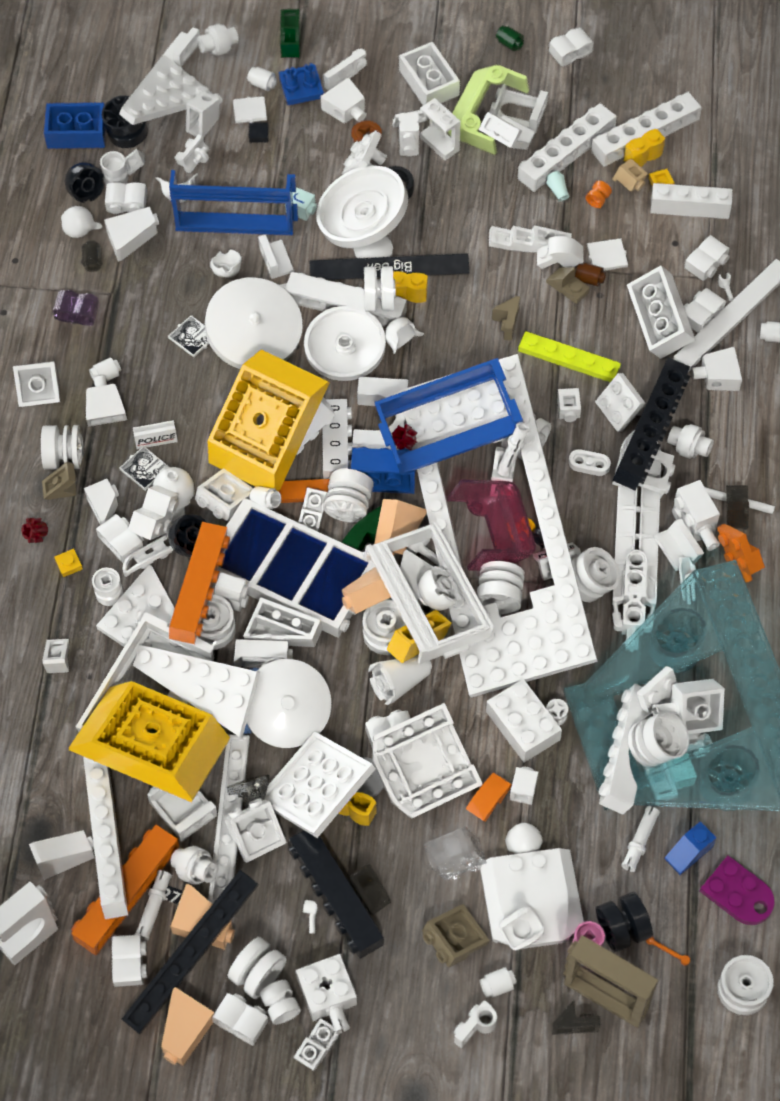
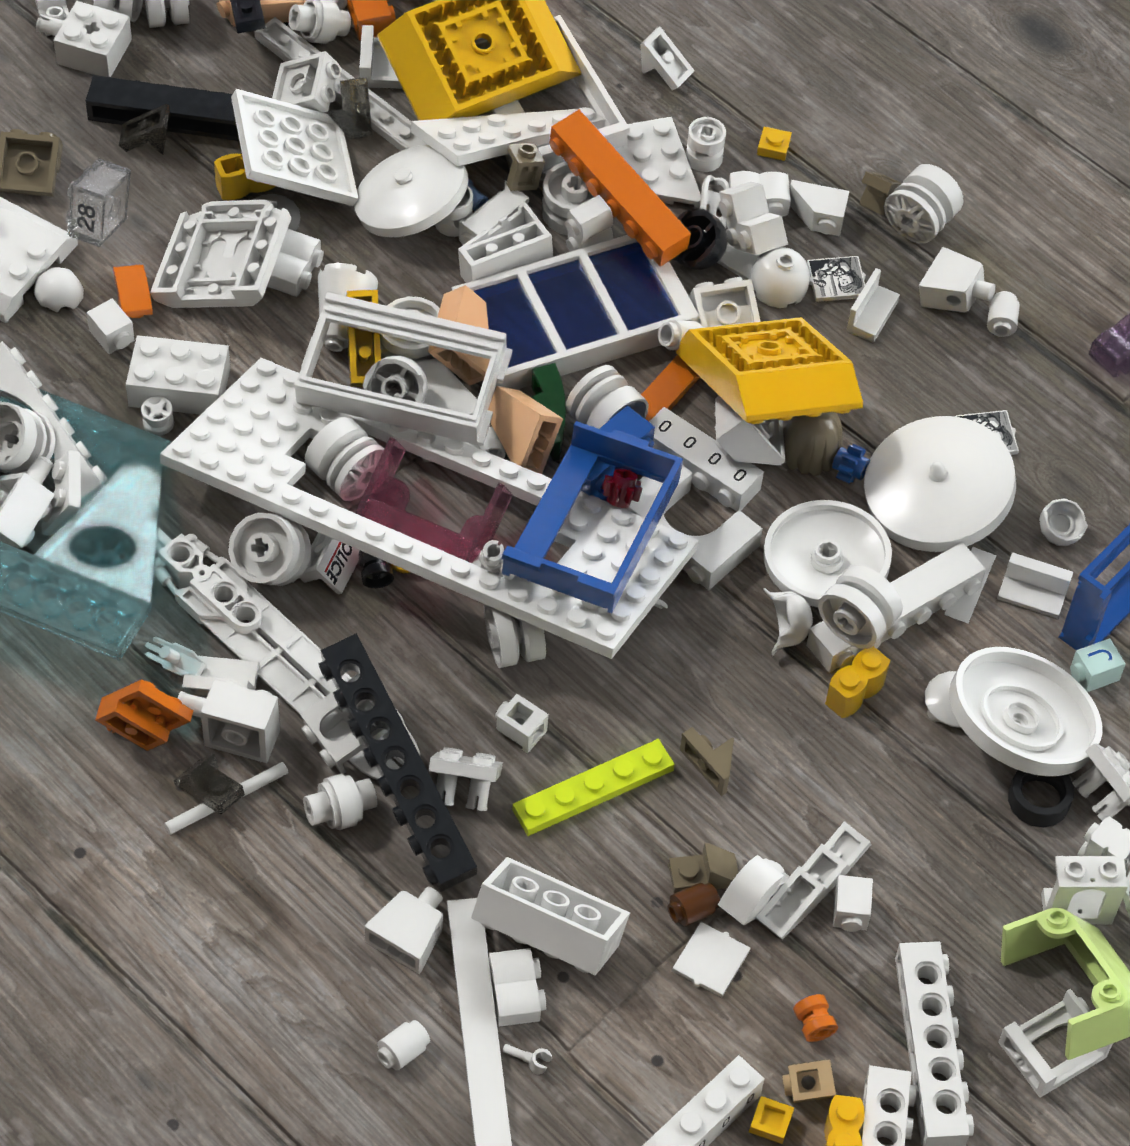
camera: 125 degrees right, 5 degrees down
white slope [13,361,60,407] -> none
dark red gear [21,517,48,543] -> none
white slope [298,487,327,532] -> none
white hand [303,900,318,934] -> none
black tile [309,253,469,280] -> none
white panel [479,112,536,150] -> none
light aqua cone [546,171,569,202] -> none
white plate [569,449,611,476] -> none
white brick [684,235,730,281] -> none
none -> dark tan bracket [506,143,545,191]
none -> white brick [833,875,873,932]

